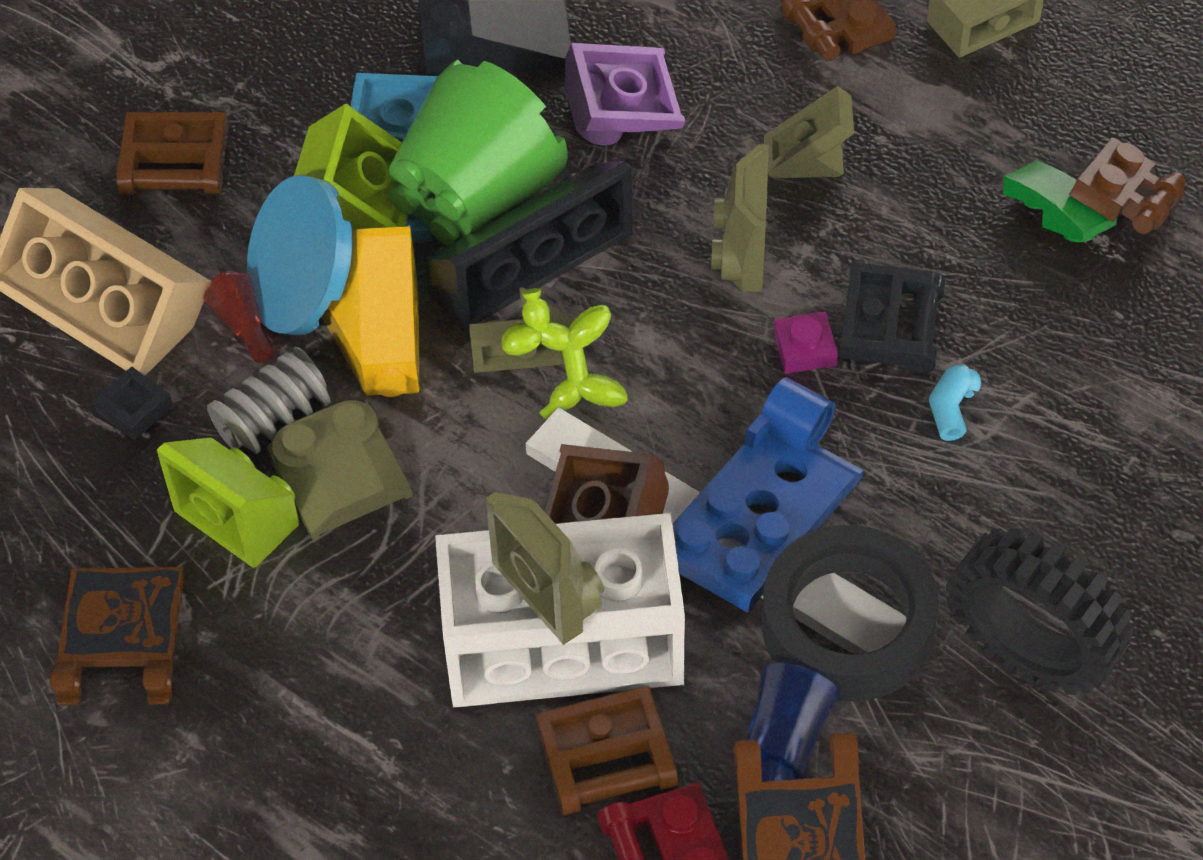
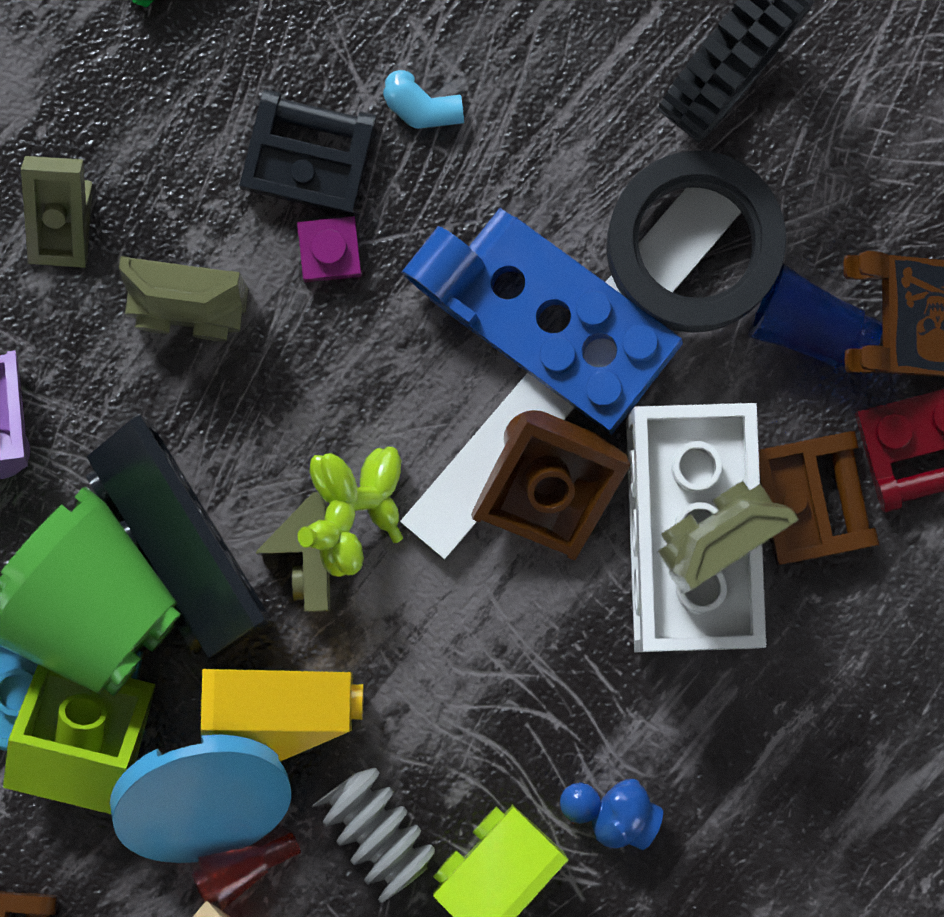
camera: 90 degrees left, 30 degrees up
olive slope [266,400,413,540] -> none
none -> blue animal [560,779,663,850]

